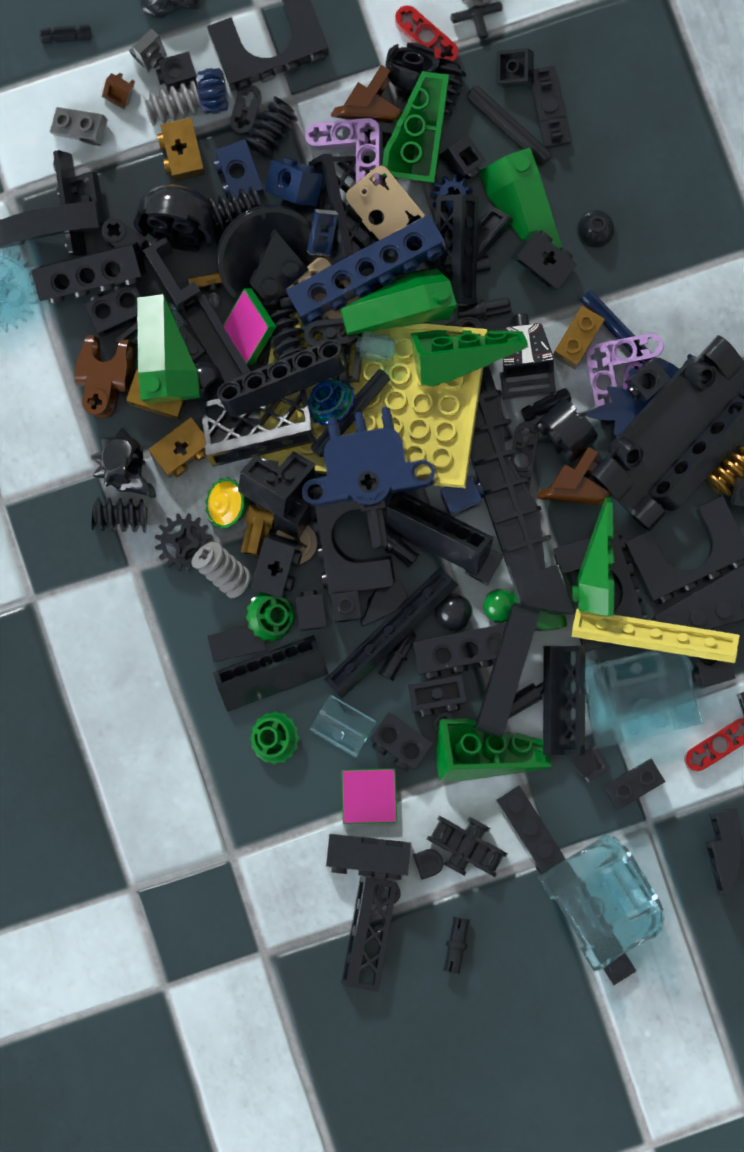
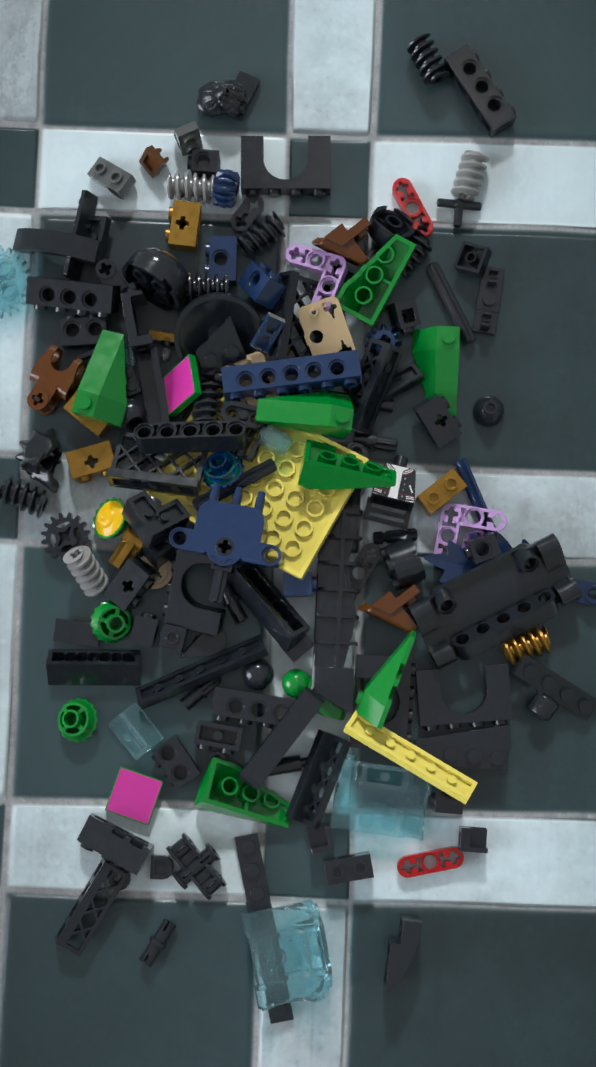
camera: 20 degrees right, 0 degrees up
black axle [39,24,92,44] -> none

